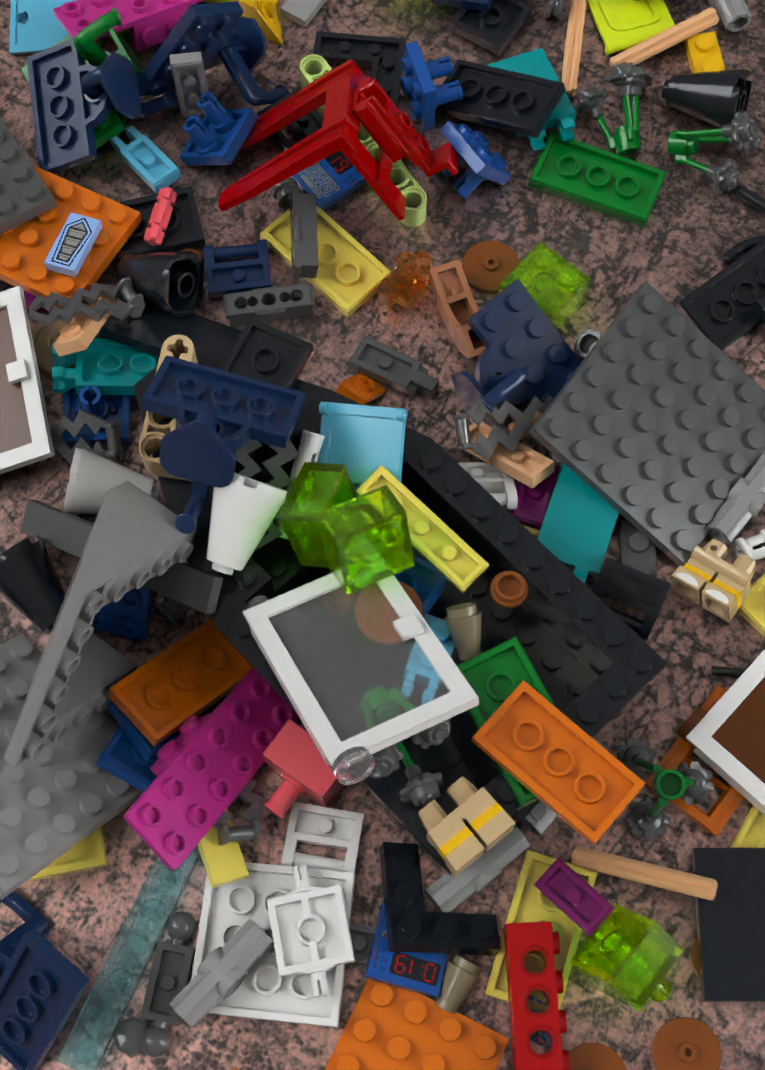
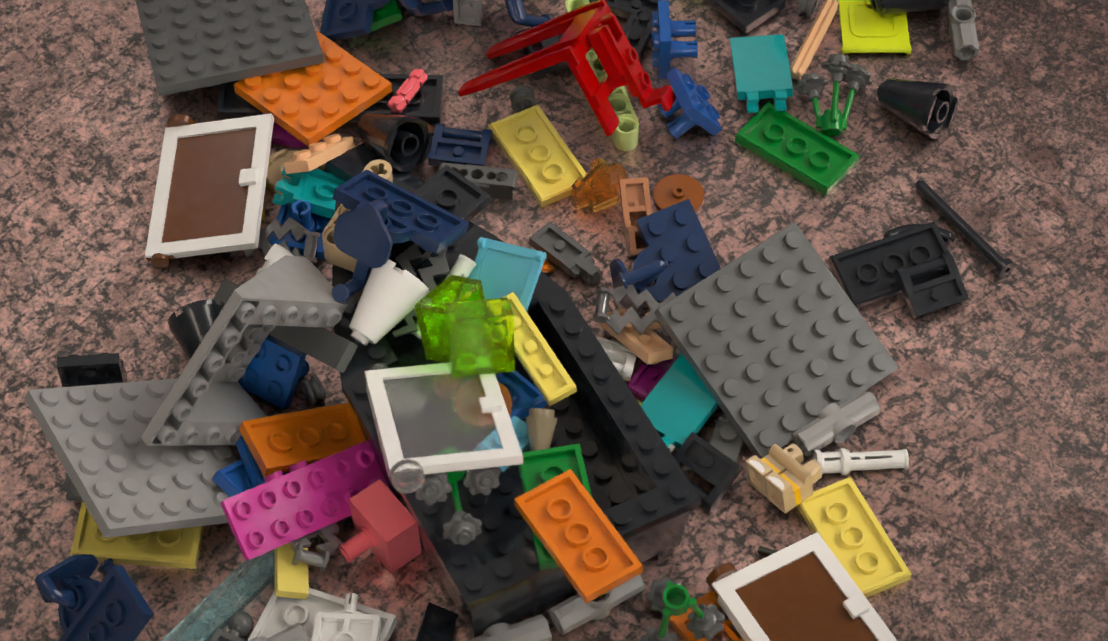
camera: 15 degrees right, 15 degrees down
flat silver piece [29,277,145,327] -> none
light blue tile [44,212,102,278] -> none
medium azure hinge [110,125,182,194] -> none
blue plate [180,91,258,166] -> none
white plate [281,802,364,873] -> none
dark grey piece [290,190,318,280] -> none
tile [291,151,367,211] -> none
tan hips [418,777,515,877] -> none
black tile [435,59,566,138] -> none
dark orange plate [490,571,528,608] -> none
clear neon green brick [498,242,591,329] -> none
light nougat axle [610,8,719,68] -> none
plant [667,111,760,195] -> none
yellow plate [684,31,726,73] -> none

